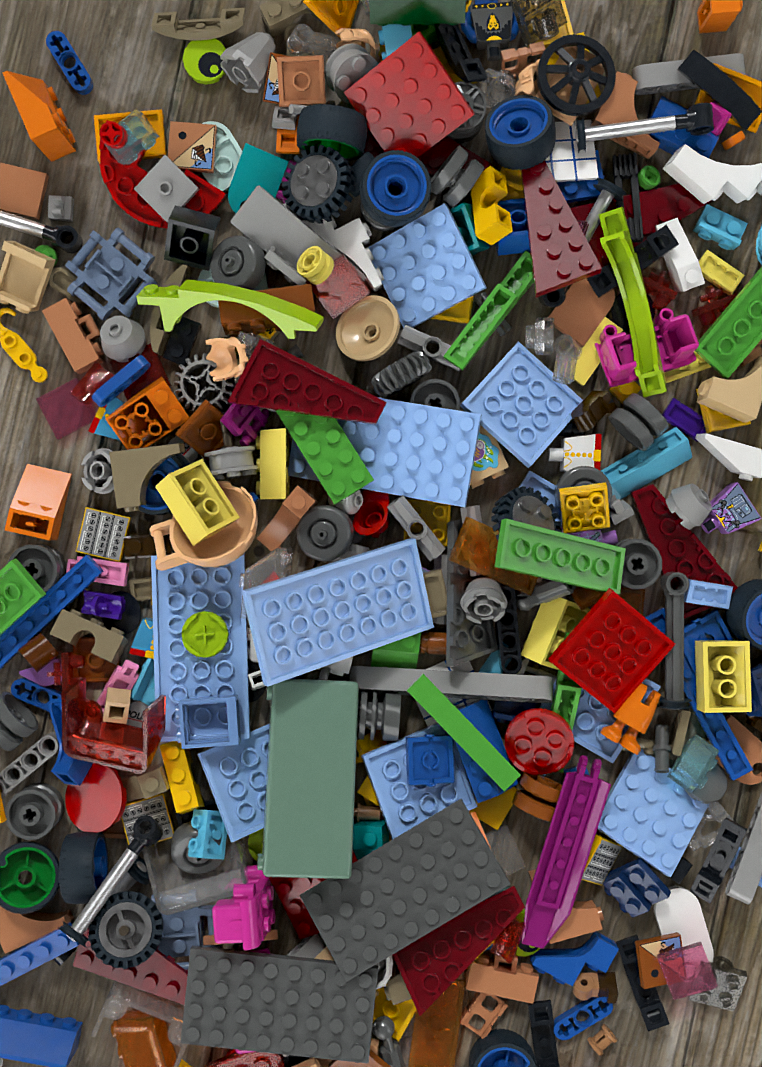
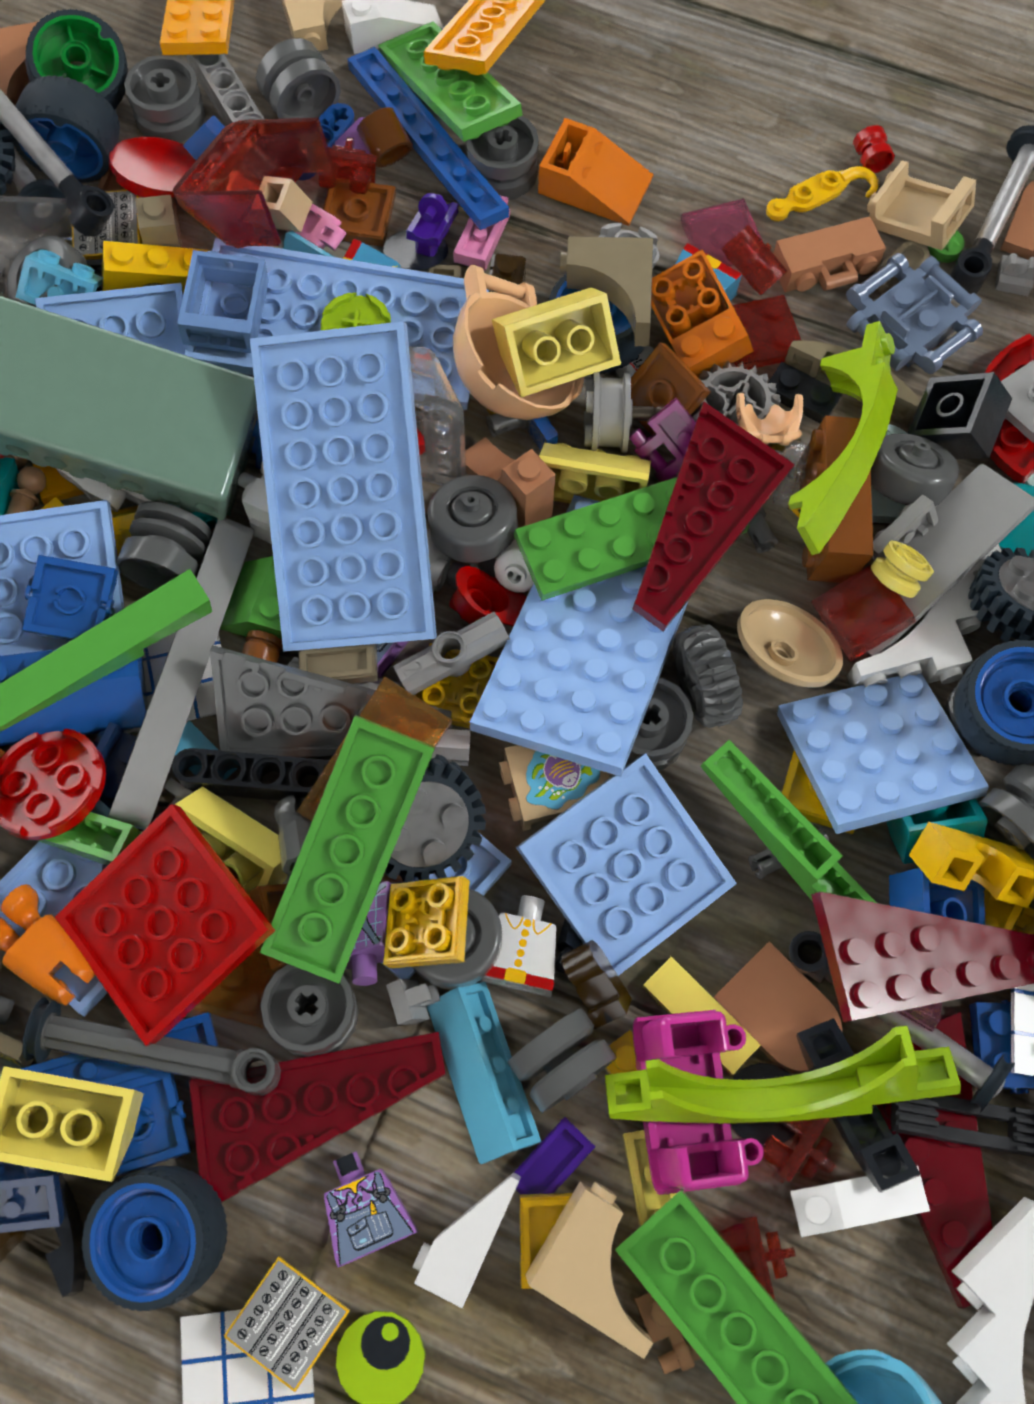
camera: 100 degrees right, 20 degrees down
dark tan arch [49,608,129,665] -> none
light grey tile [75,507,132,562] -> none
blue beam [91,355,151,407] -> none
light grey cone [100,316,146,362] -> none
light grey piece [397,325,460,372] -> none
light grey cone [460,578,507,624] -> none
clear piece [525,317,554,355] -> none
clear piece [552,334,582,384] -> none
bright green tile [638,165,661,190] -> none
light grey cone [666,483,712,530] -> none
light blue plate [684,579,733,609] -> none
medium azure bracket [693,204,748,250] -> none
light yellow plate [699,250,745,296] -> none

